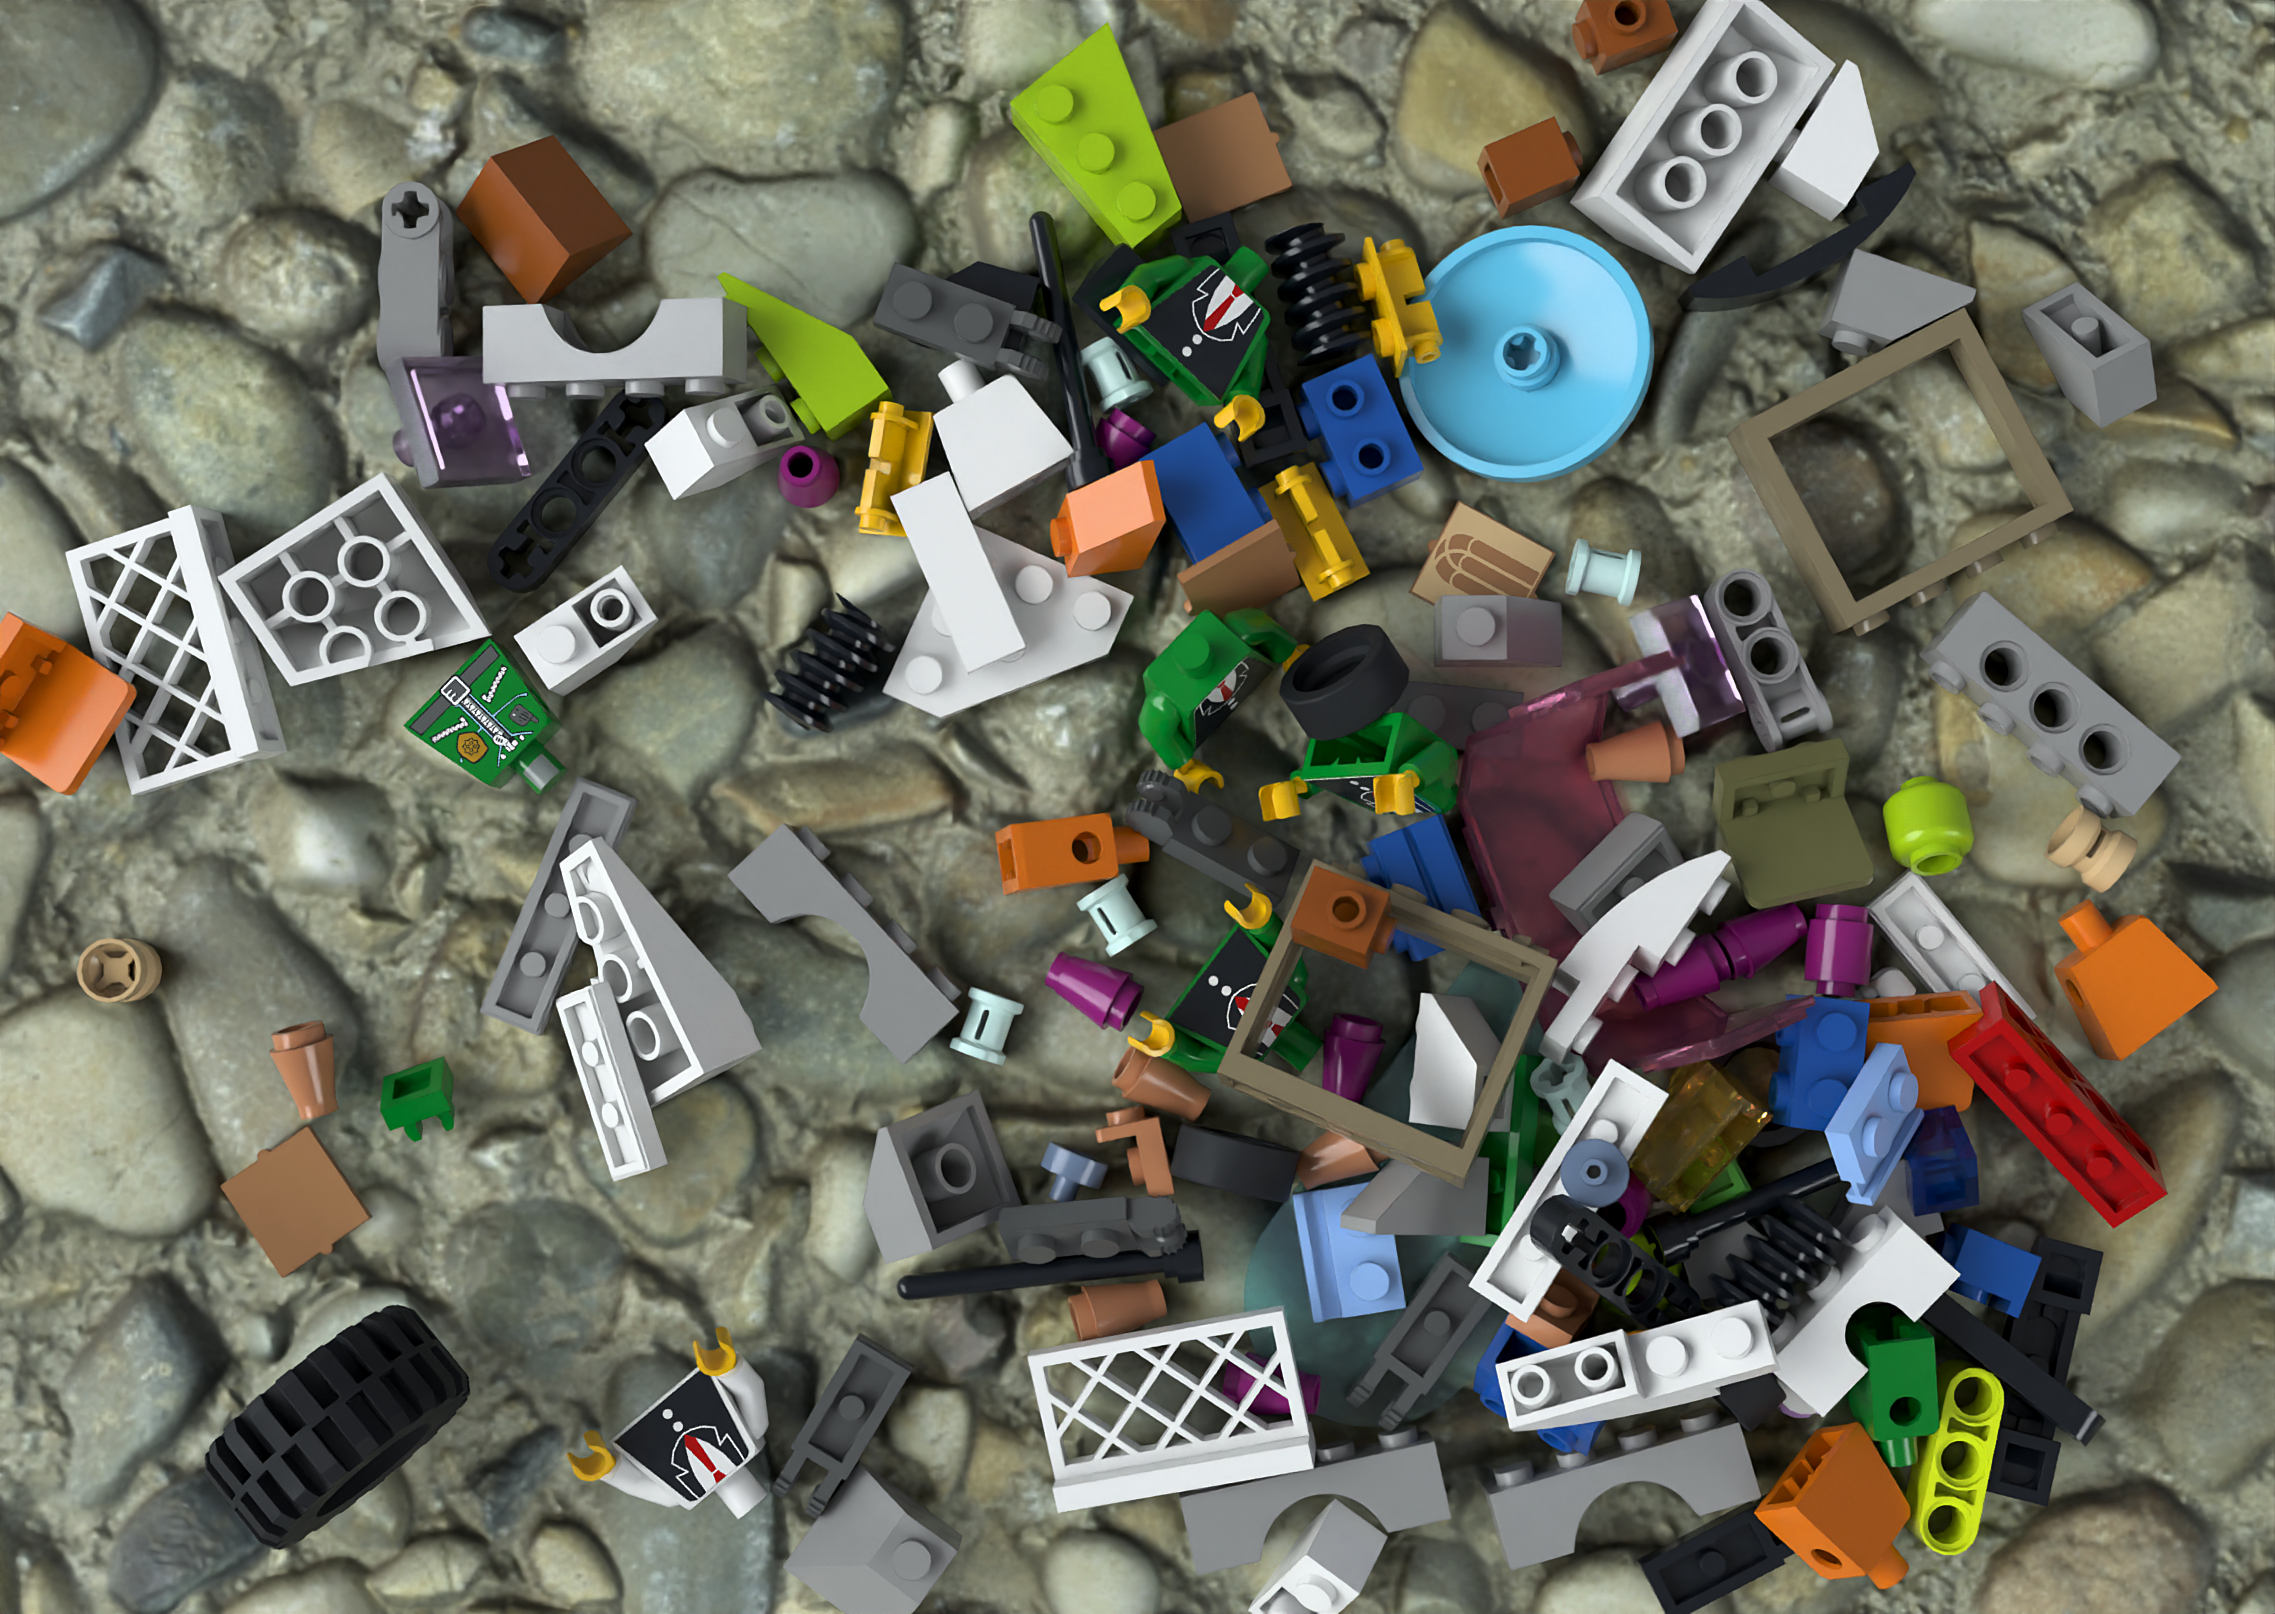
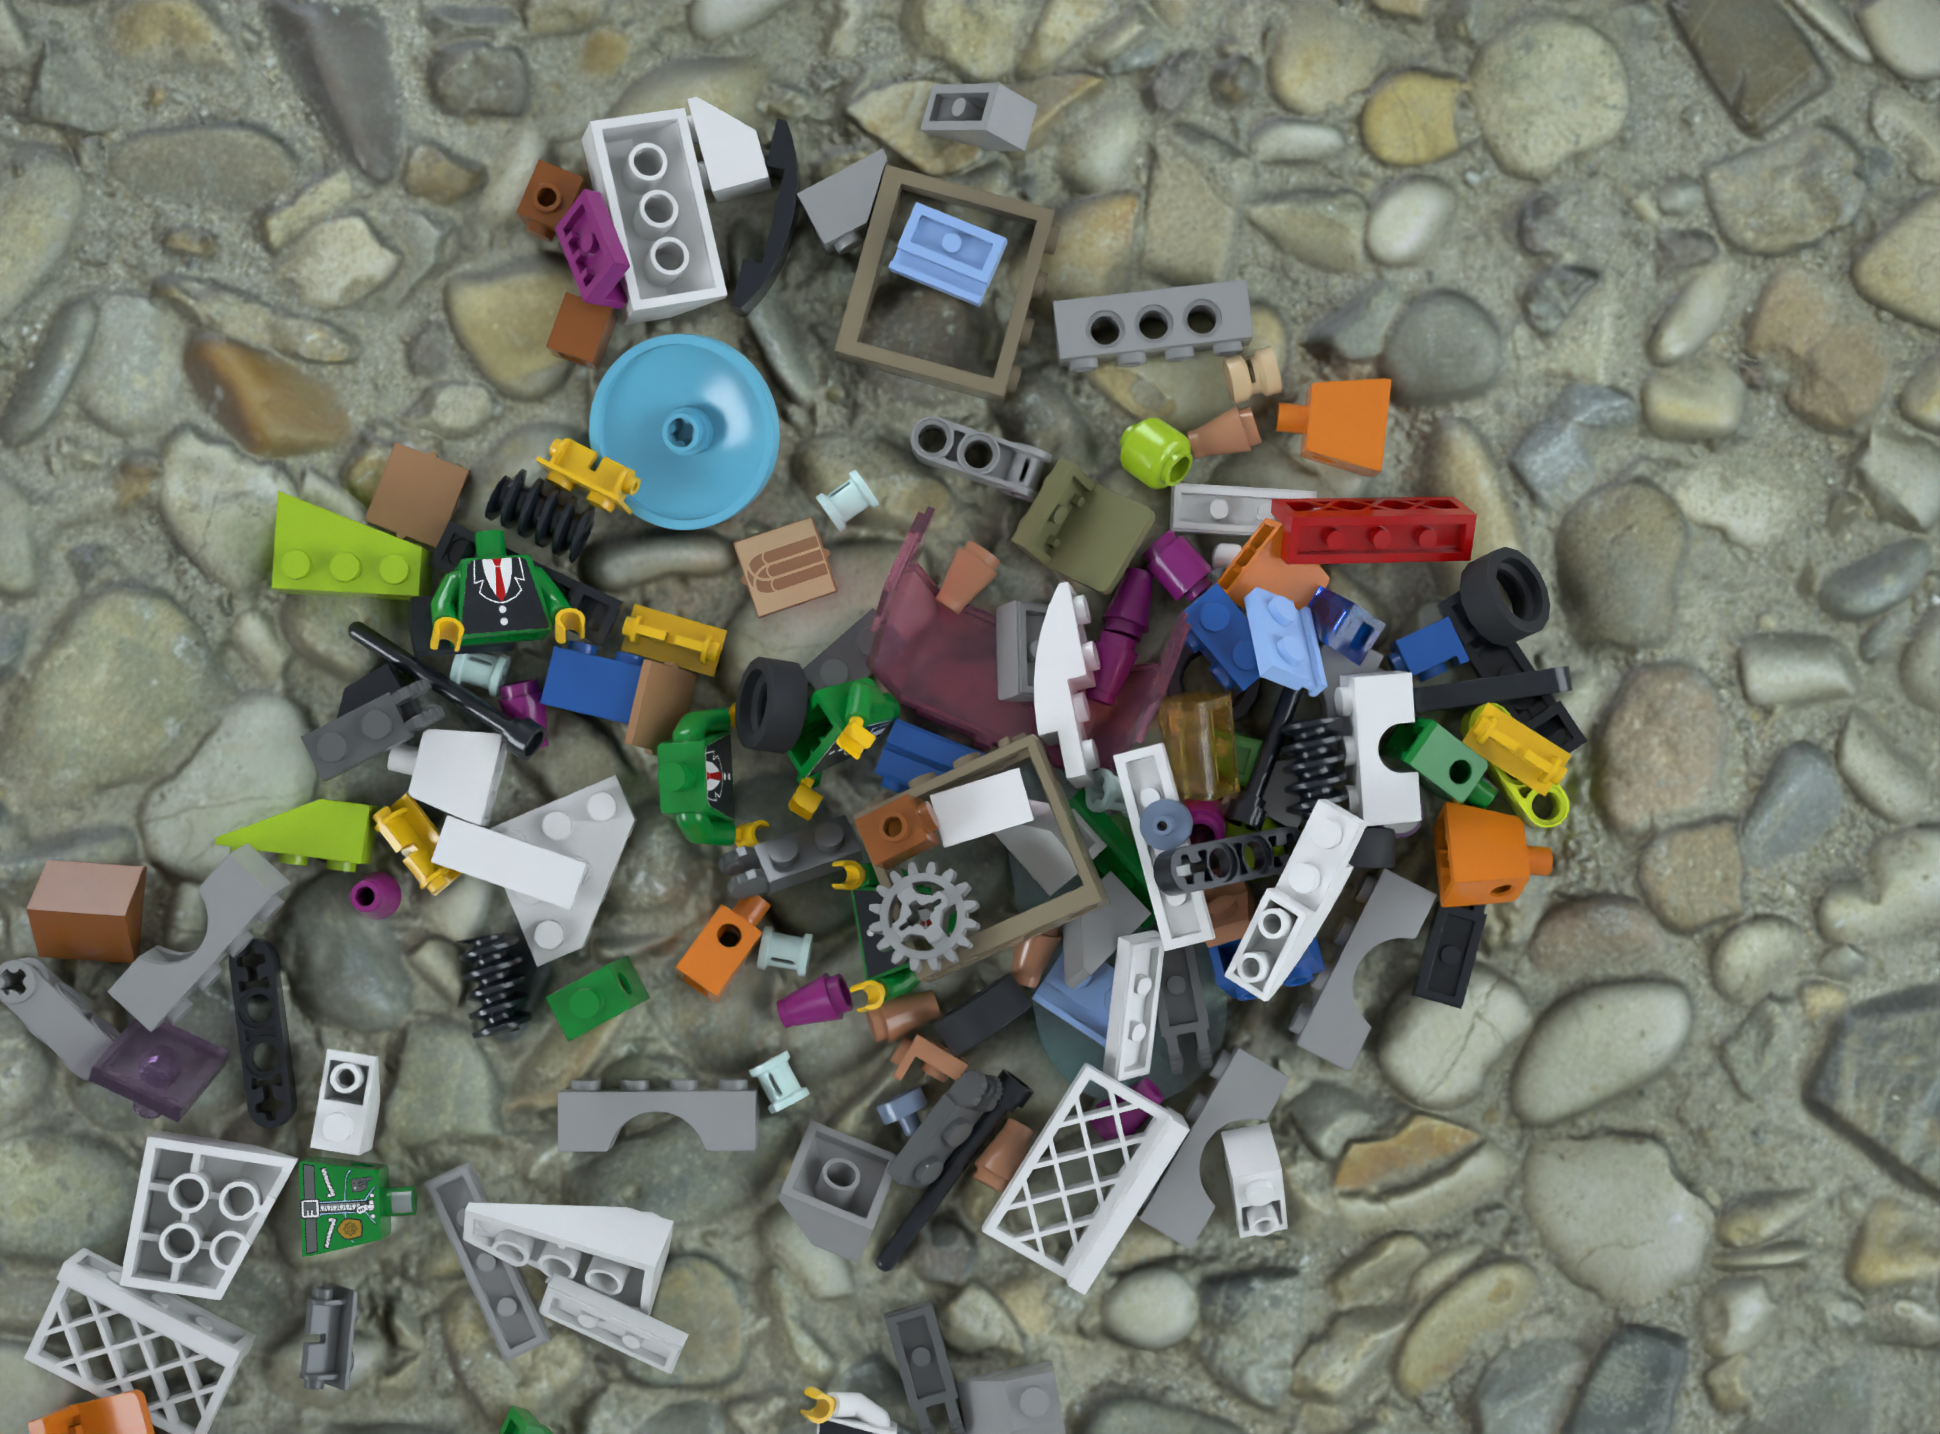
camera: 45 degrees left, 0 degrees up
white slope [644,384,805,500] -> none
orange slope [1050,460,1166,578] -> none
blue brick [1294,353,1424,510] -> none
magenta cone [1322,1013,1386,1104] -> none
light grey slope [1434,595,1562,667] -> none
clear purple tile [1610,594,1746,738] -> none
none -> dark grey hinge [300,1283,359,1391]
none -> green torso [545,956,650,1042]
none -> magenta bracket [555,189,630,309]
none -> light grey gear [869,861,980,973]
none -> light blue plate [888,202,1008,307]
none -> white sticker [930,768,1034,848]
none -> white tile [1103,930,1164,1081]
none -> nougat cone [1187,405,1262,459]
none -> black tyre [1459,547,1550,646]
none -> yellow hinge [1462,702,1572,797]

